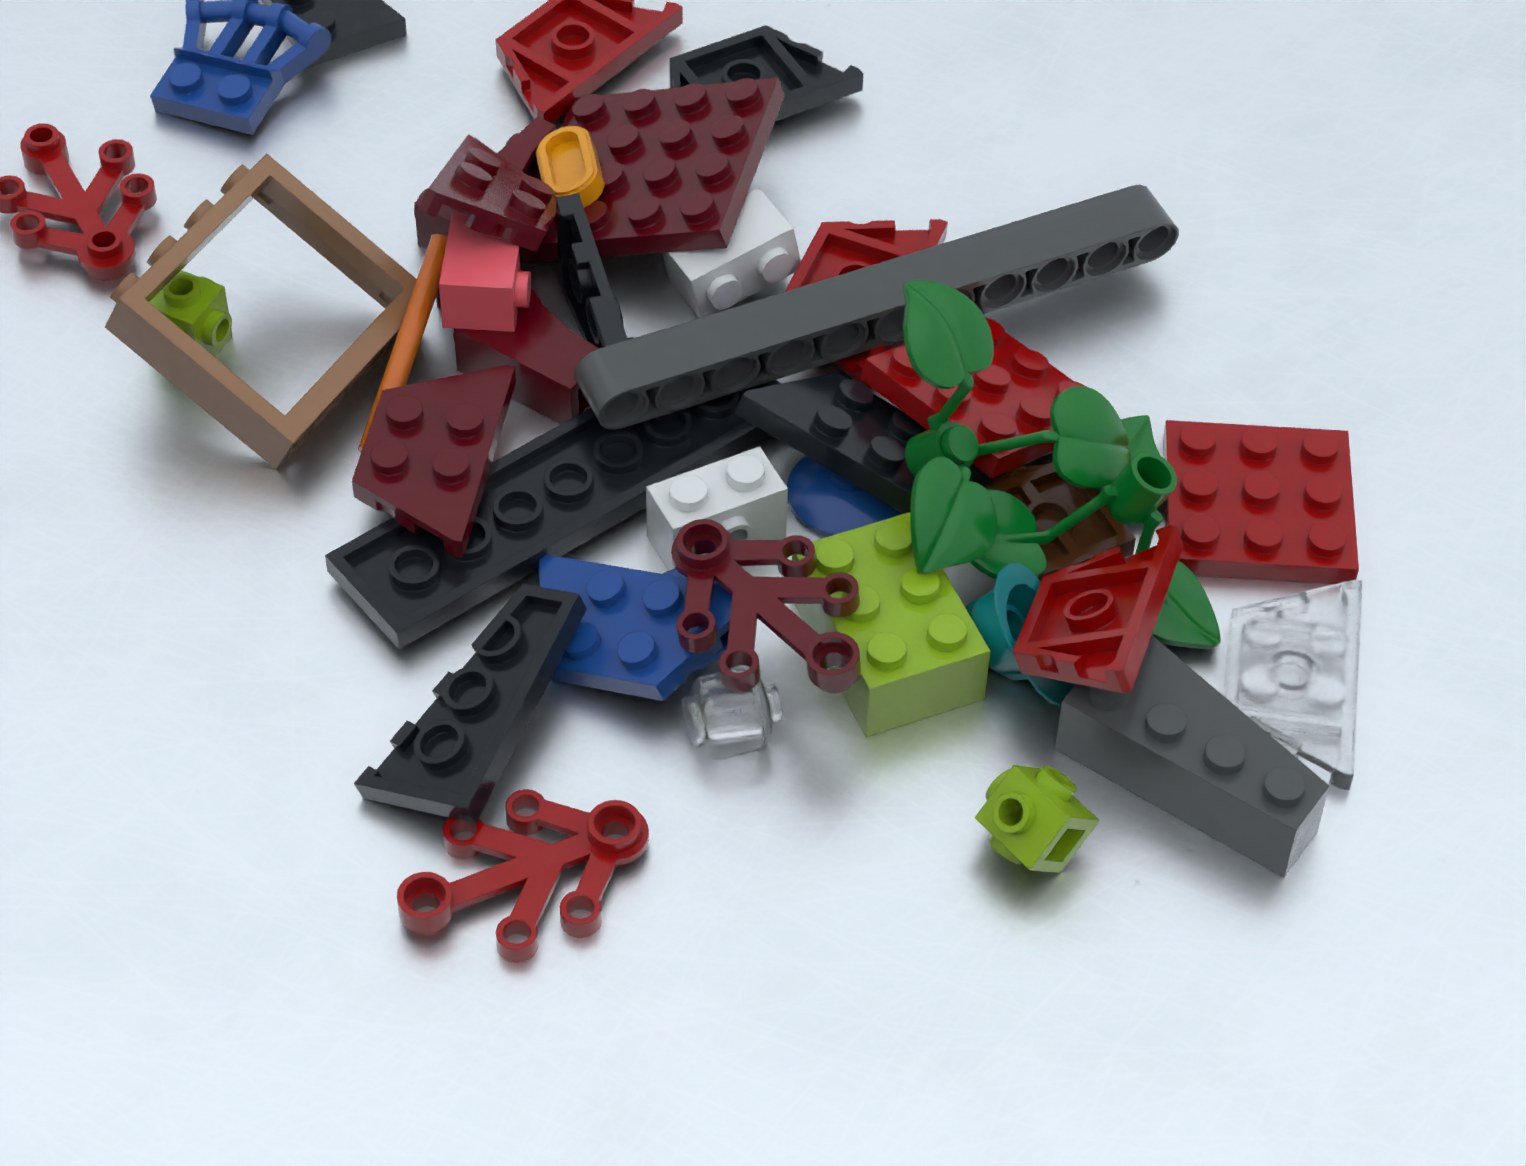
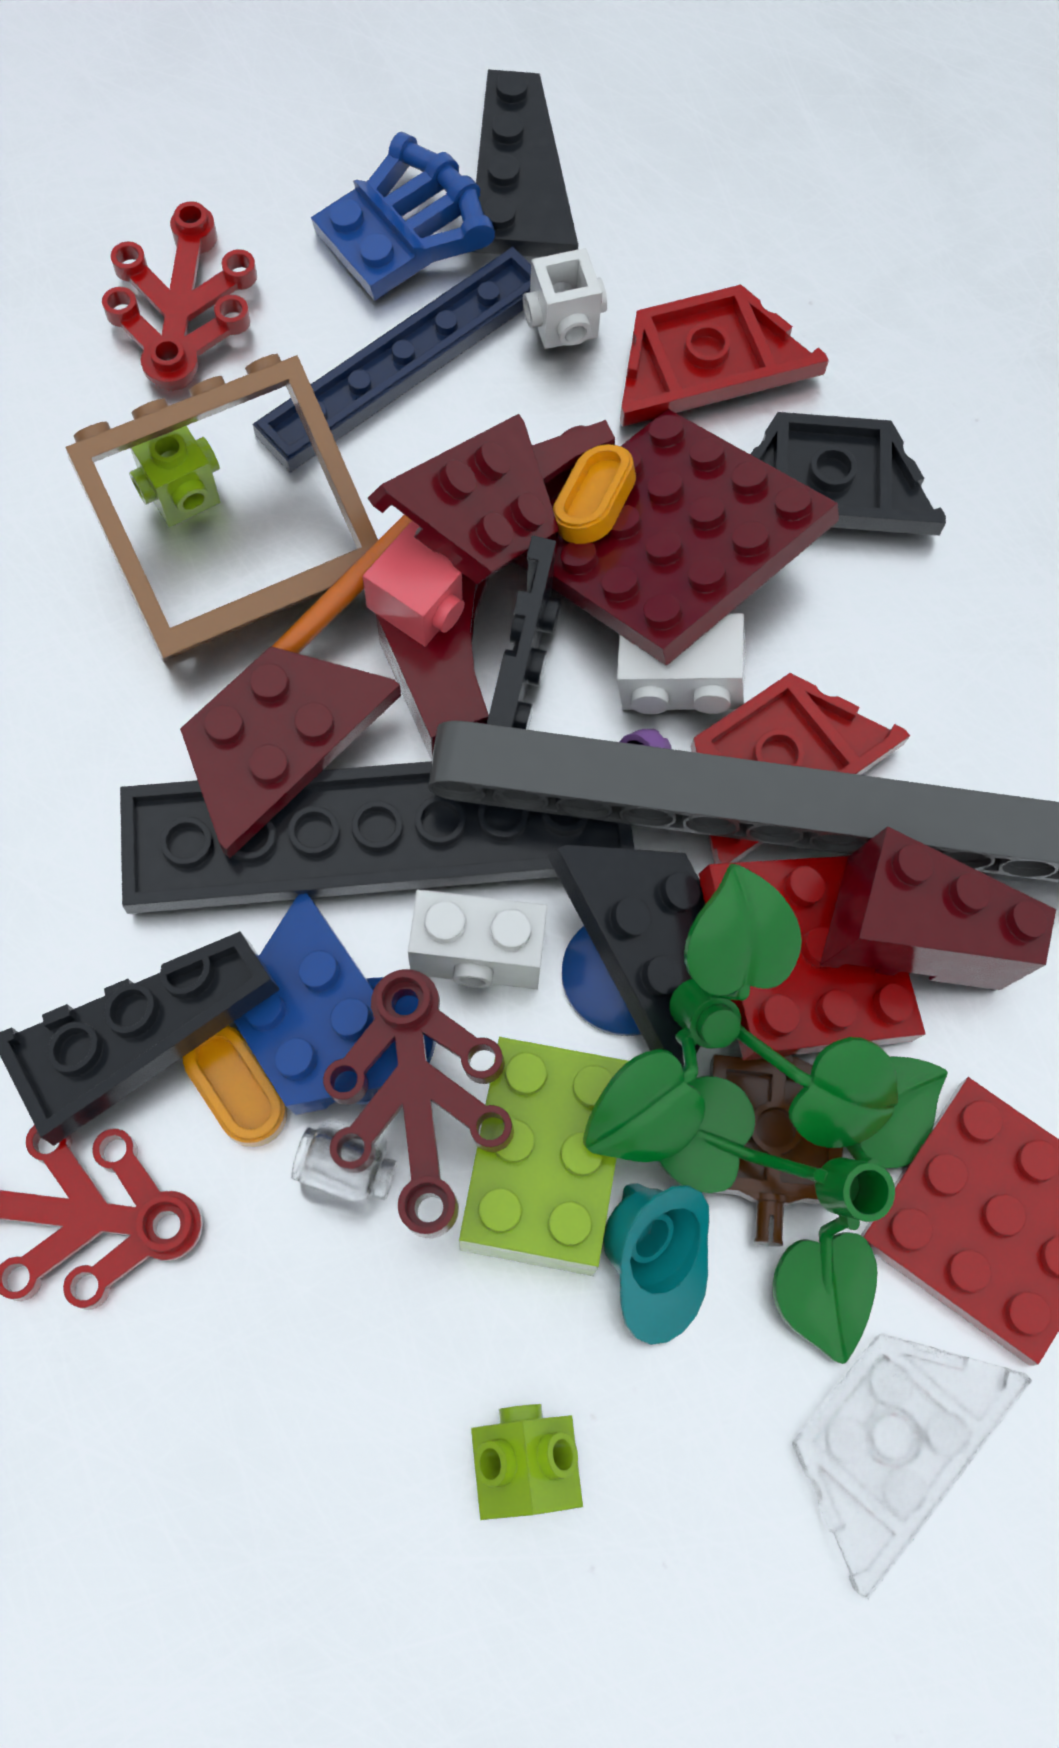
camera: 30 degrees right, 20 degrees up
red wing [1012,524,1183,693] -> none
dark grey wedge [1055,636,1330,878] -> none
none -> light orange tile [183,1025,287,1147]
none -> dark blue tile [252,247,531,473]
none -> white brick [523,248,607,349]
none -> dark red wedge [820,826,1056,990]

